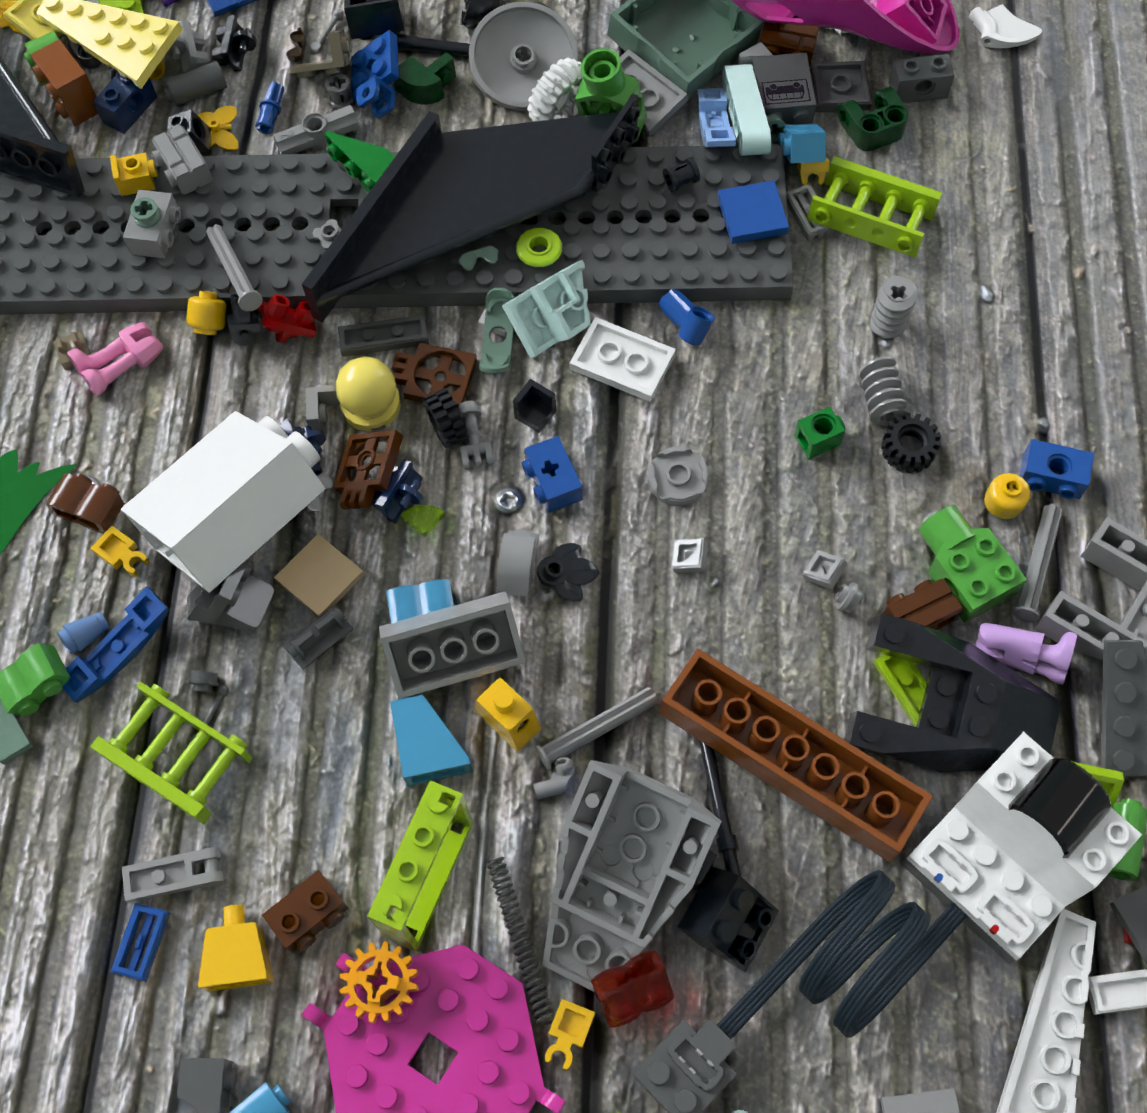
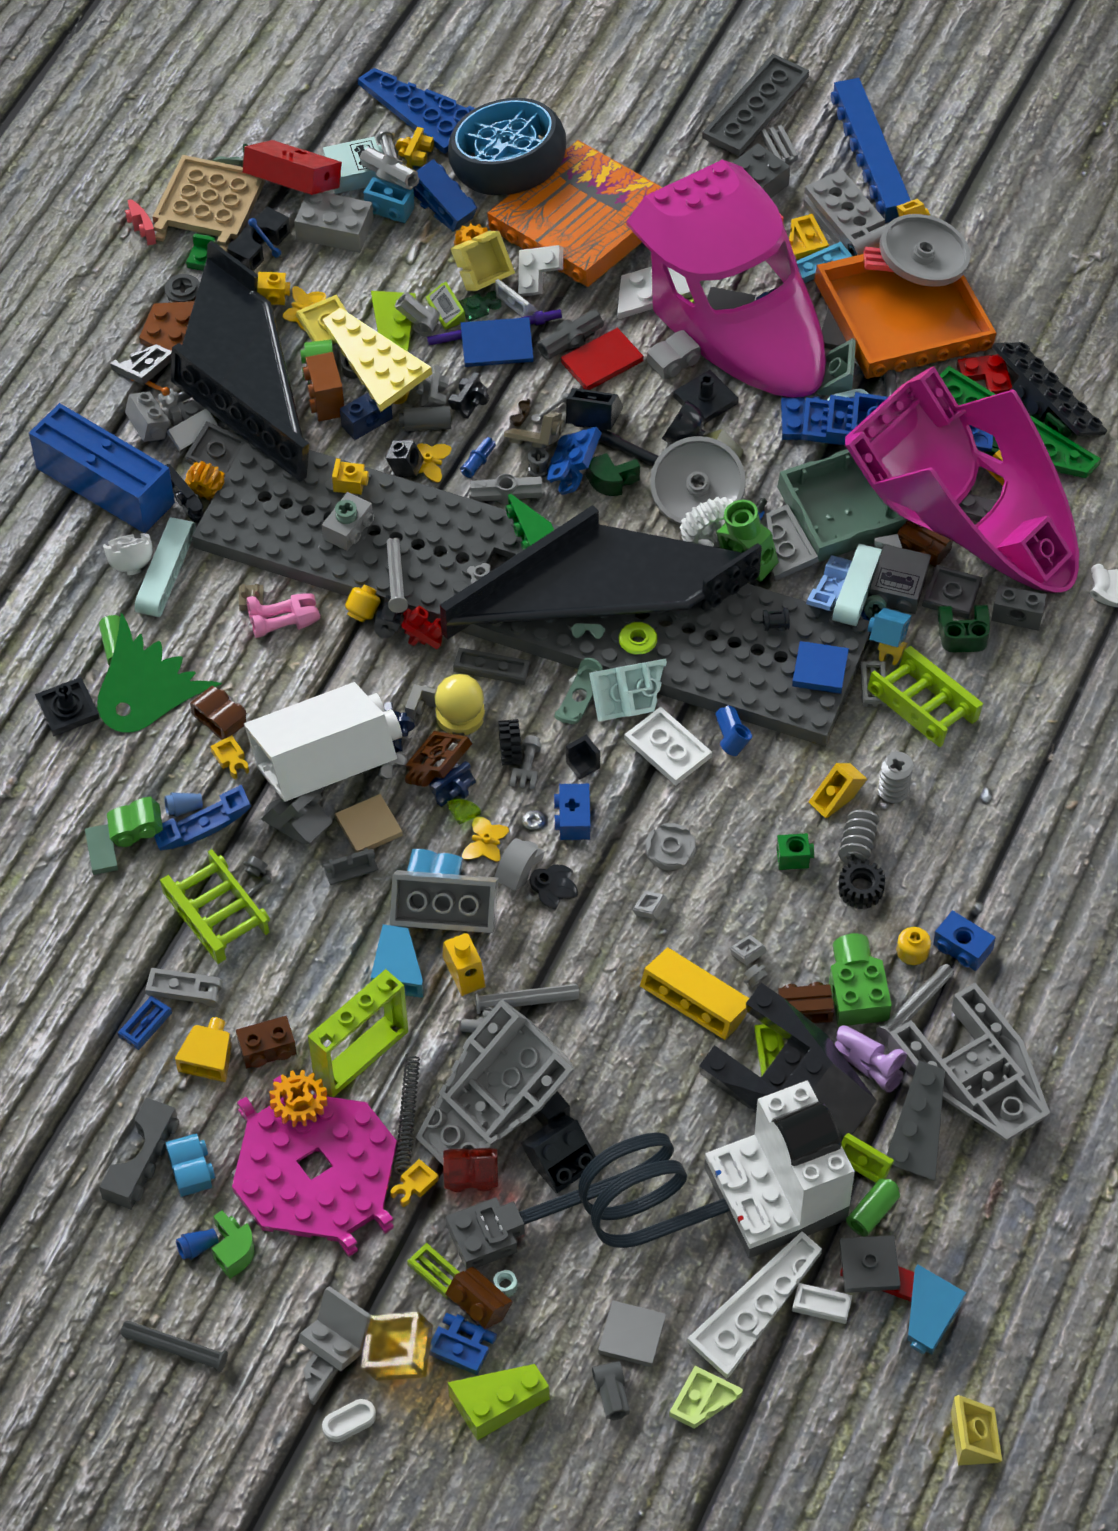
camera: 20 degrees right, 10 degrees down
light grey brick [152,125,213,195] -> none
reddish brown piece [391,343,477,409] -> none
dark orange brick [658,648,933,862] -> none
black bar [698,739,741,876] -> none
none -> yellow piece [462,817,509,862]
none -> yellow brick [640,947,749,1040]
none -> yellow slope [808,763,867,818]

